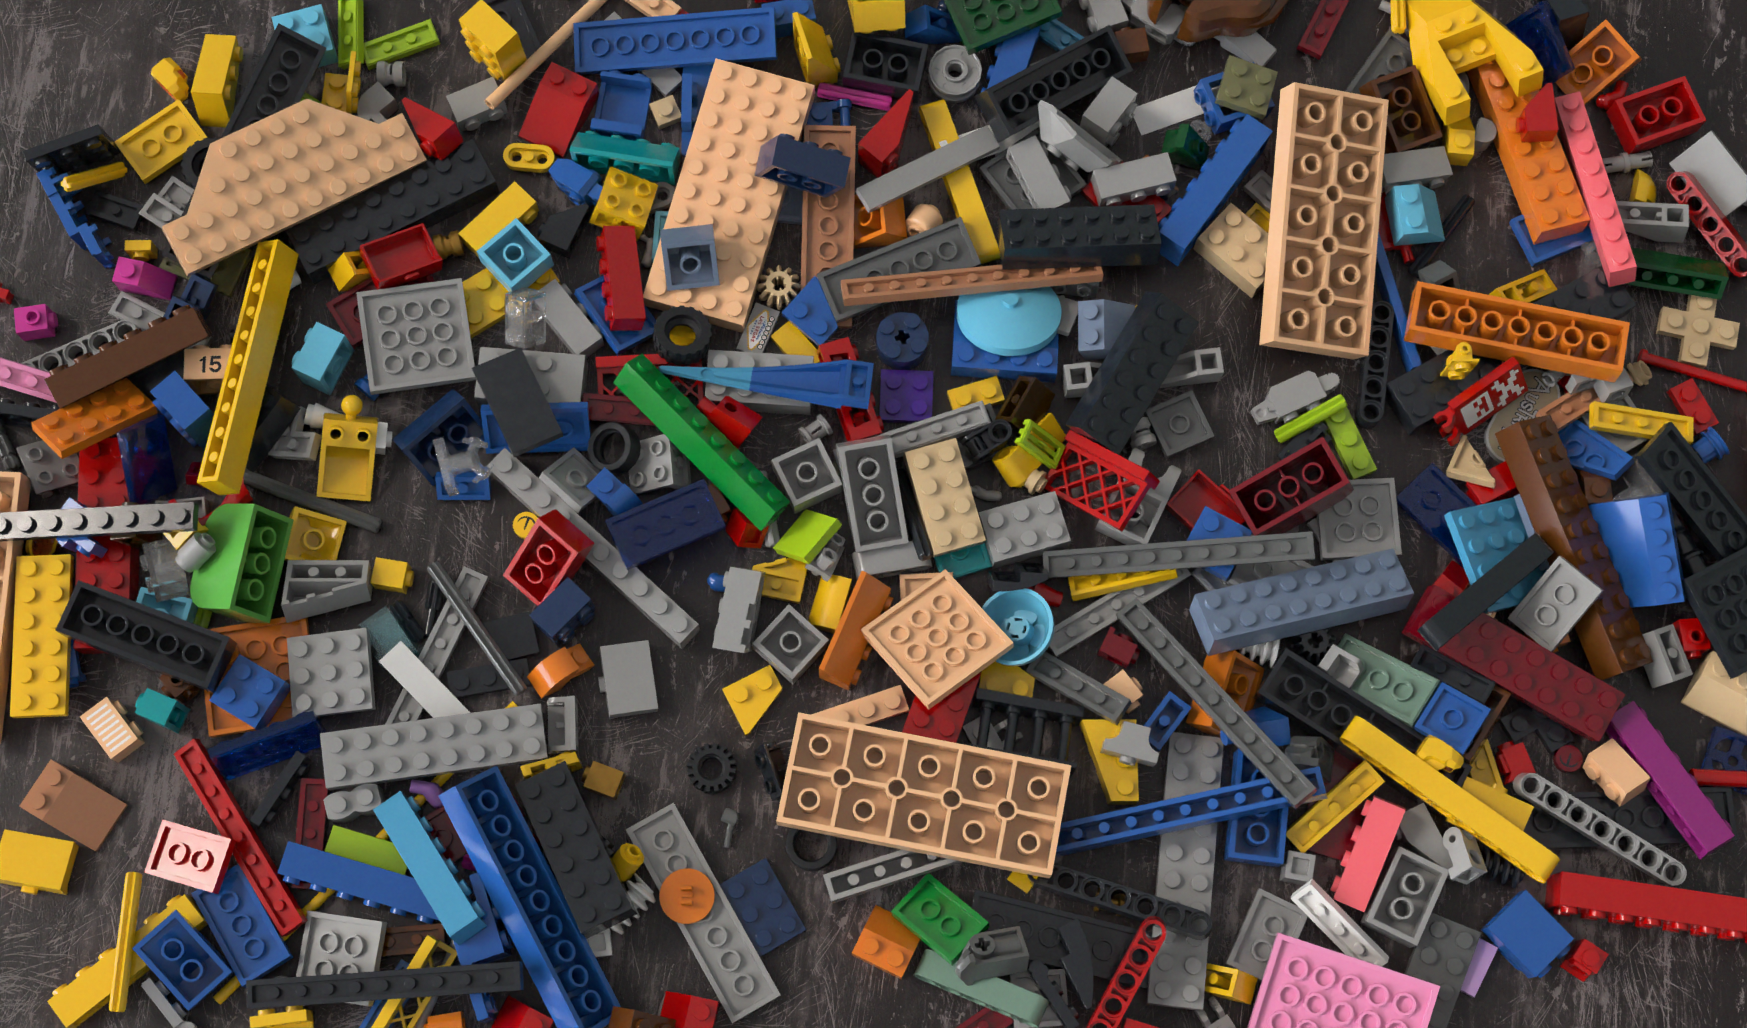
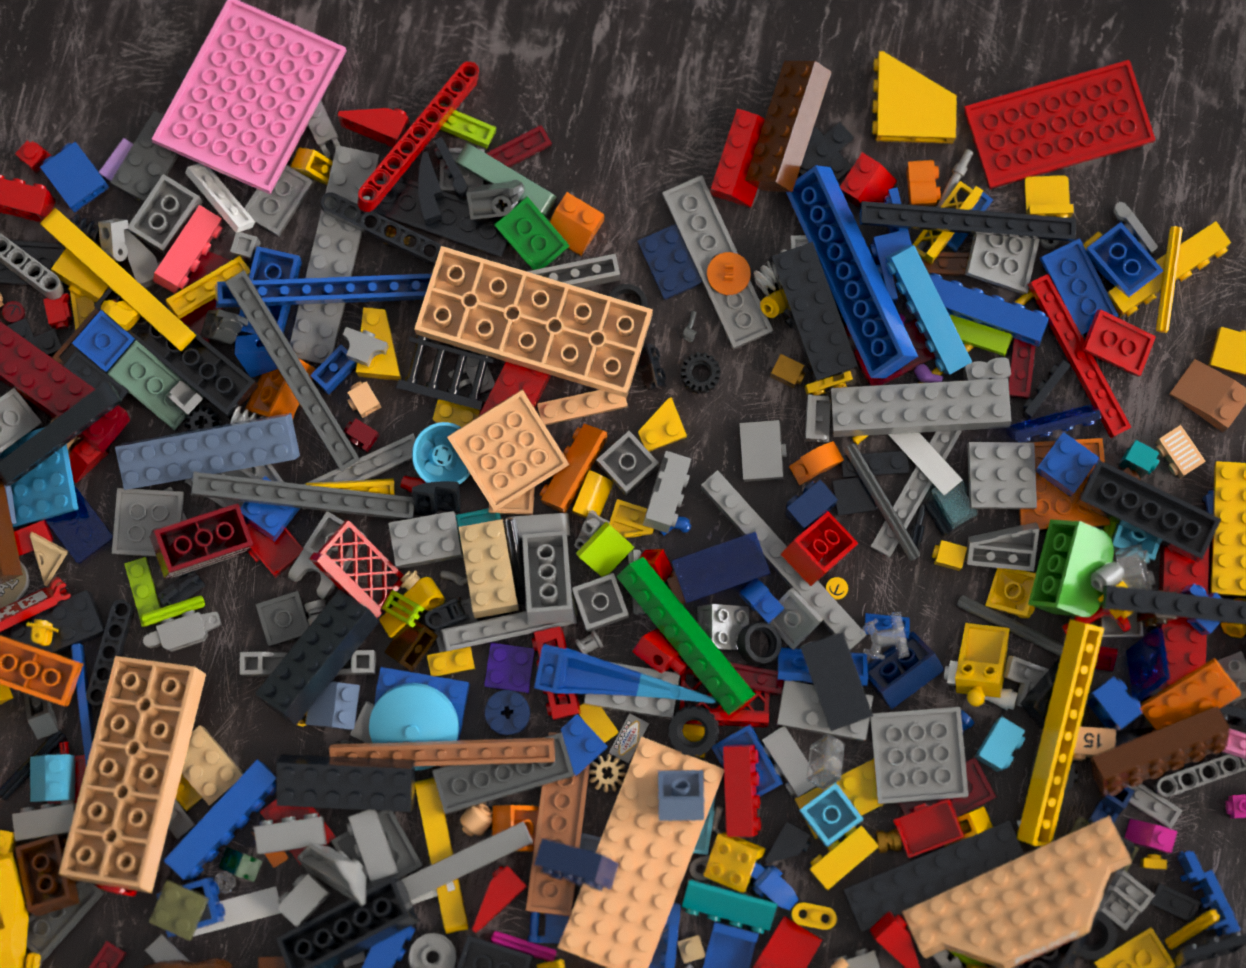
camera: 170 degrees left, 5 degrees up
dark grey plate [1026,652,1132,725] -> none

